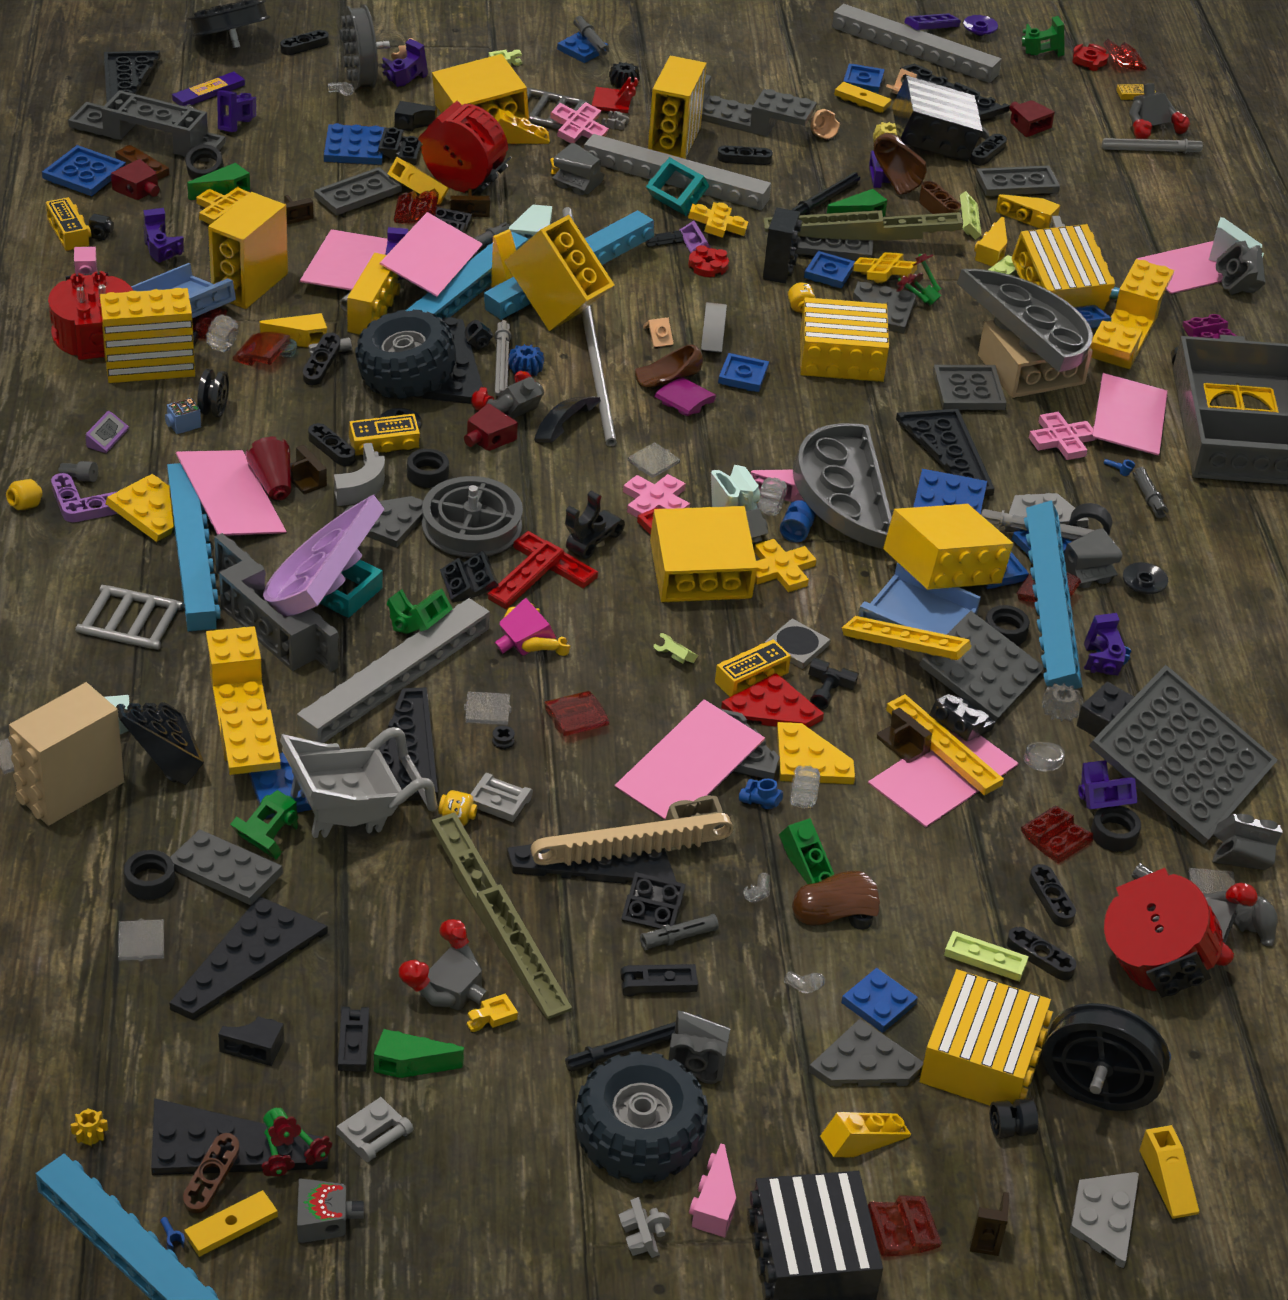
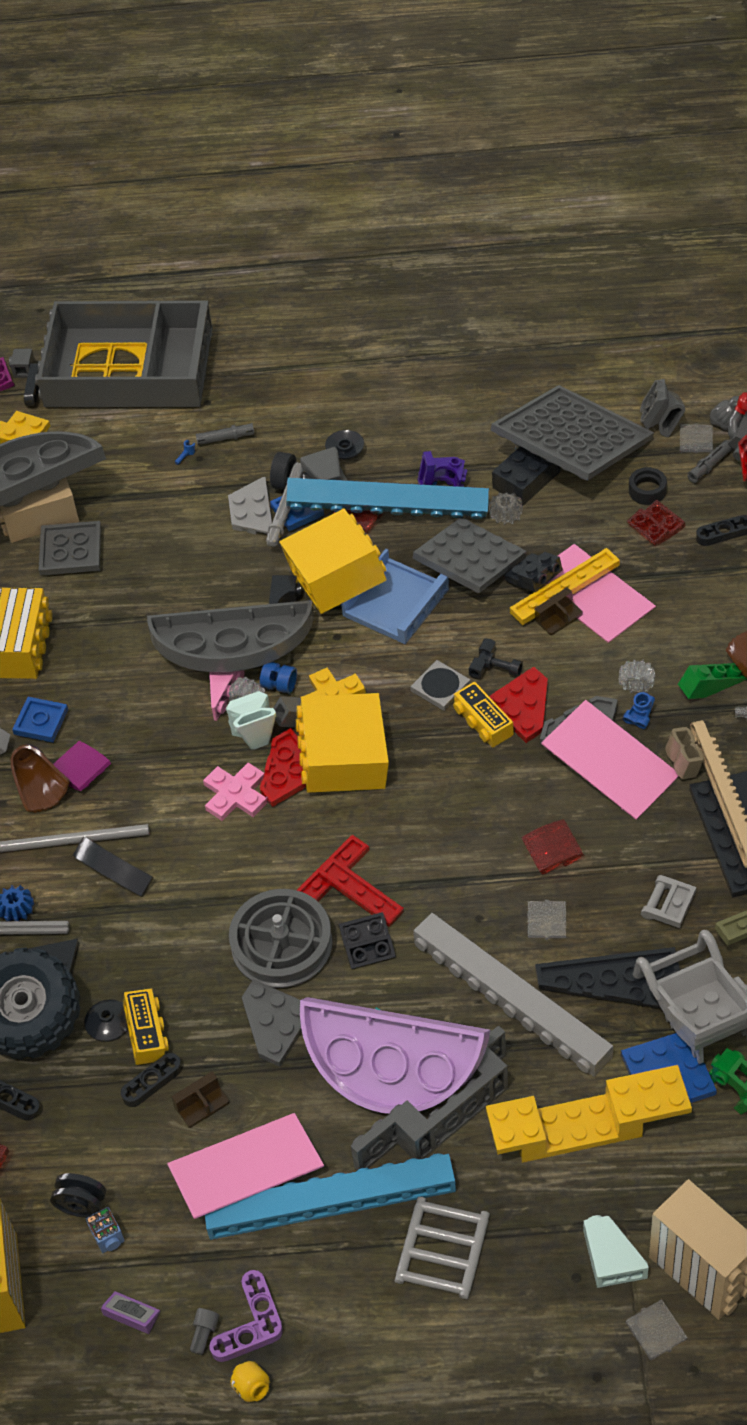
camera: 80 degrees left, 10 degrees up
yellow plate [105,474,174,542] -> none
black slope [116,702,204,785] -> none
dark red cone [246,436,291,500] -> none
light grey arch [334,443,385,506] -> none
green tile [387,589,453,634] -> none
black tyre [407,449,449,488] -> none
yellow head [438,790,478,826] -> none
dark red torso [464,403,518,451] -> none
dark grey torso [472,371,544,419] -> none
black bush [492,725,515,750] -> none
dark pink torso [495,598,571,656] -> none
black piece [565,490,625,559] -> none
clear piece [628,442,680,478] -> none
yellowish green plate [653,633,698,664] -> none
yellow plate [777,722,855,784] -> none
yellow plate [842,616,971,660] -> none
black wing [896,409,995,496] -> none
blue plate [913,469,987,514] -> none
black tyre [985,605,1030,646] -> none
clear hat [1023,742,1065,772] -> none
bright pink plate [1029,412,1096,460] -> none
dark purple tile [1078,760,1137,809] -> none
bright pink piece [1092,373,1167,456] -> none

